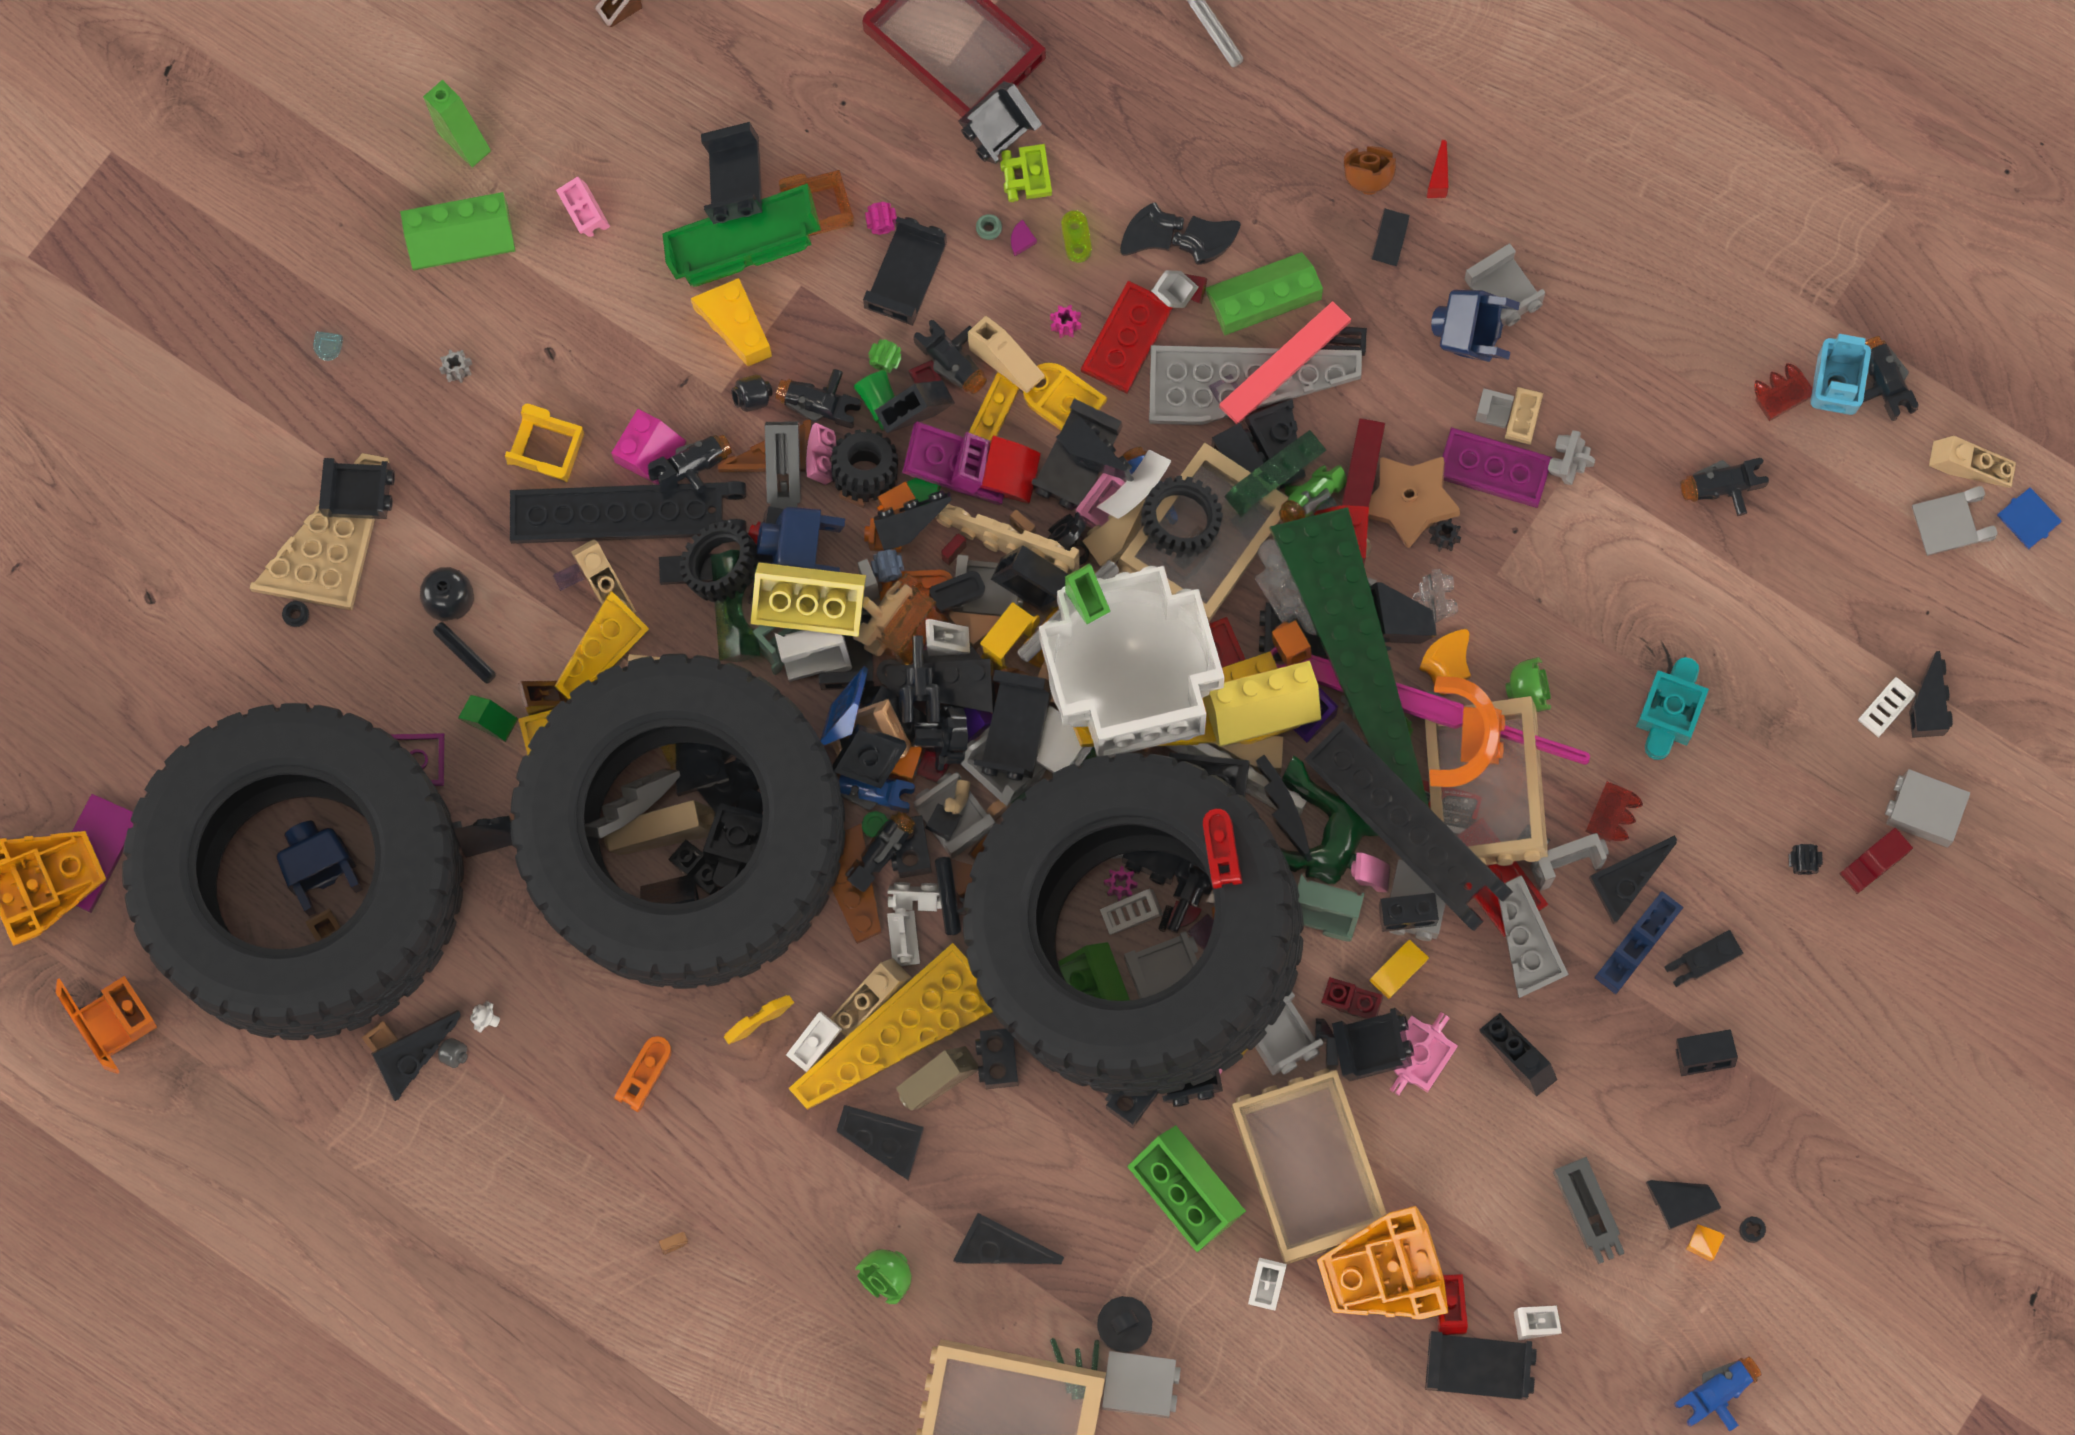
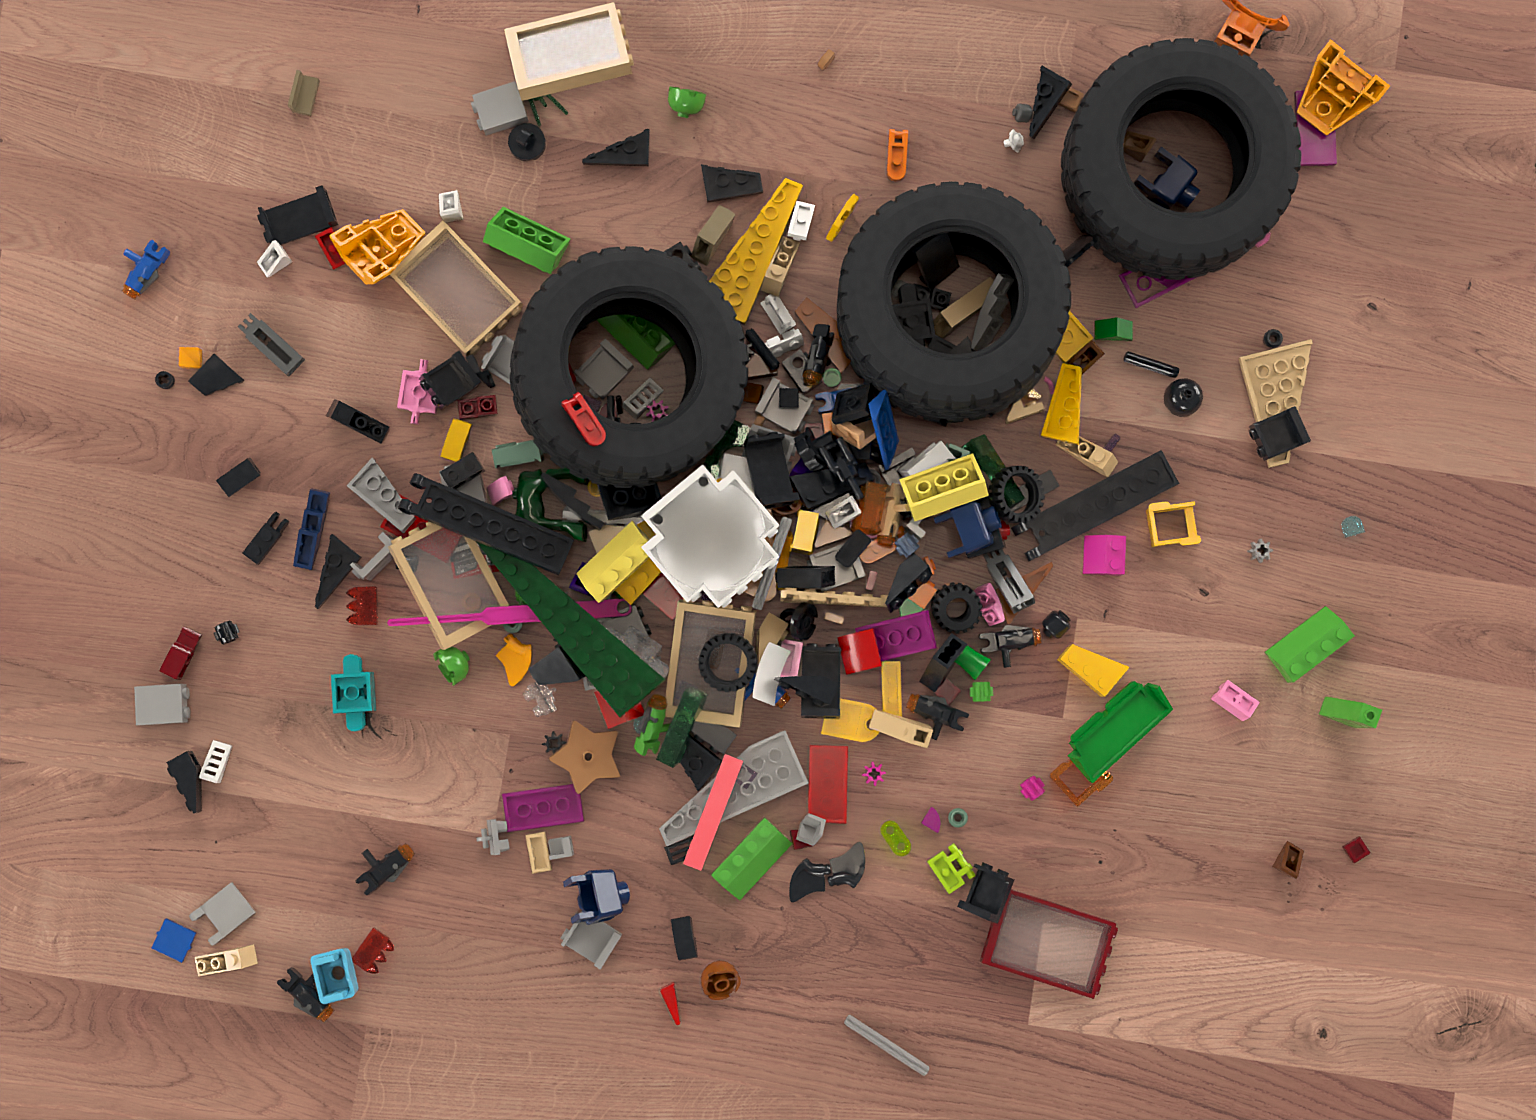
camera: 150 degrees right, 10 degrees up
black piece [648,435,732,493] -> none
black panel [701,122,762,224] -> none
black panel [863,216,947,326] -> none
tan arm [944,780,970,814] -> none
magenta slope [951,432,990,493] -> none
bright green slope [1065,564,1111,624] -> none
orange brick [1272,620,1311,666] -> none
dark red tile [1342,418,1385,507] -> none
orange piece [1429,676,1505,787] -> none

